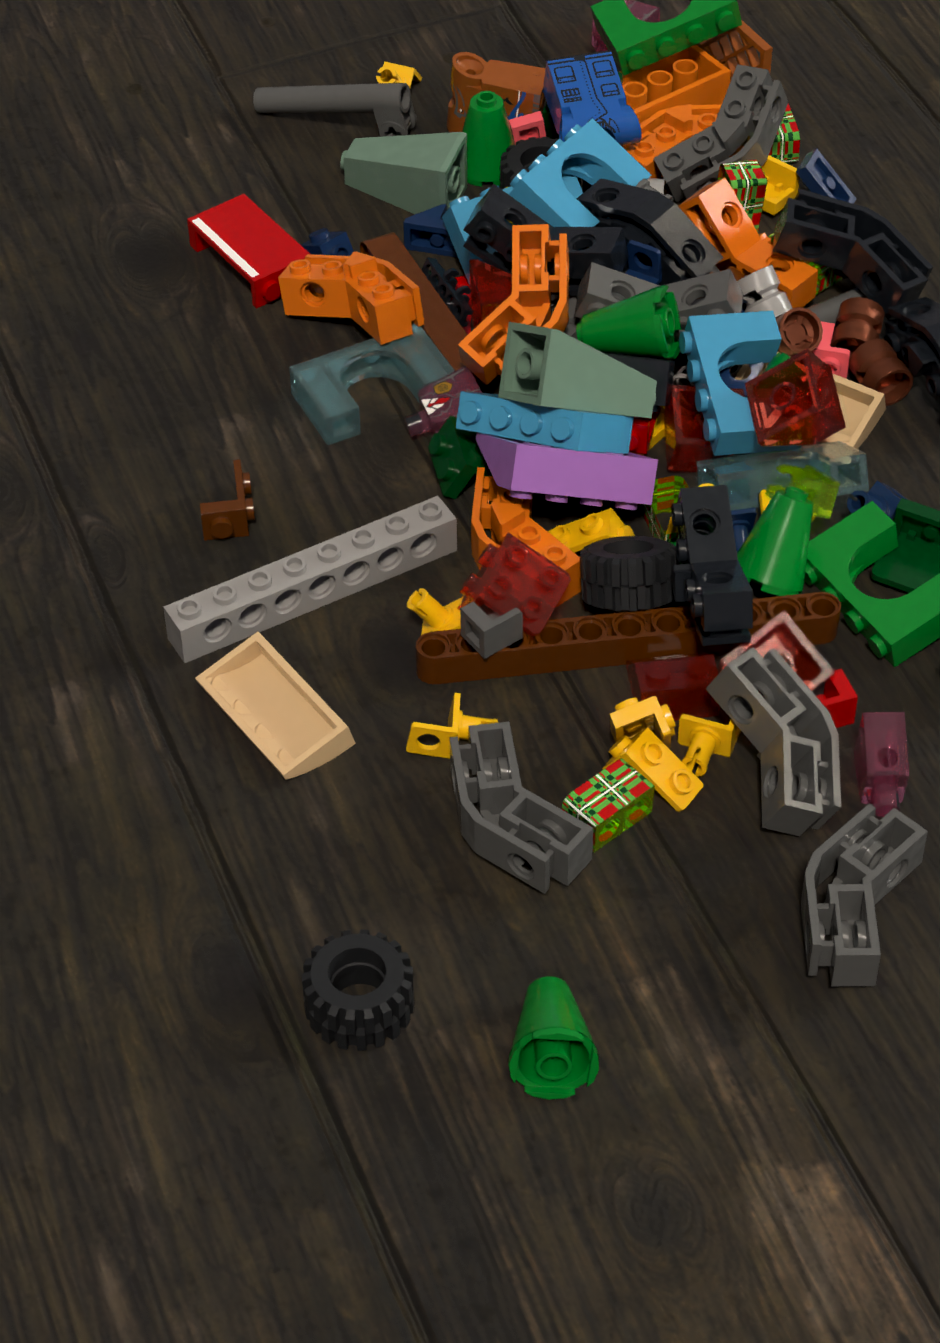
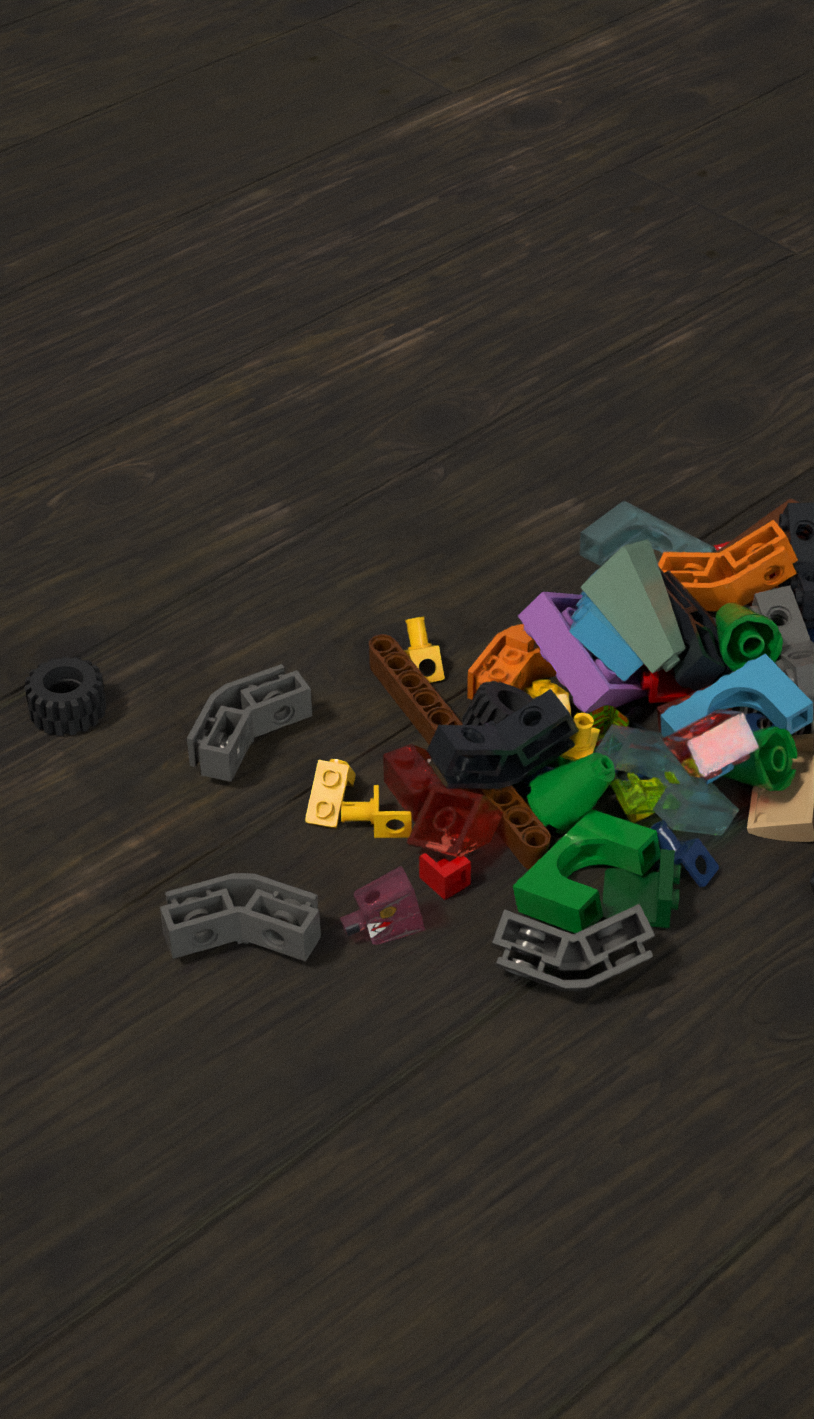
camera: 70 degrees right, 5 degrees down
light grey brick [163,496,457,663] -> none
red panel [187,194,310,309] -> none
tan slope [195,631,356,780] -> none
reddish brown bracket [200,459,255,541] -> none
orange brick [278,251,425,345] -> none
dark blue bracket [301,228,353,256] -> none
yellow bracket [406,693,498,759] -> none
clear red bracket [457,532,571,636] -> none
dark grey panel [460,601,523,659] -> none
green cone [508,976,599,1100] -> none
piece [562,759,655,852] -> none
yellow bracket [609,695,676,748] -> none
dark grey brick [706,647,841,836] -> none

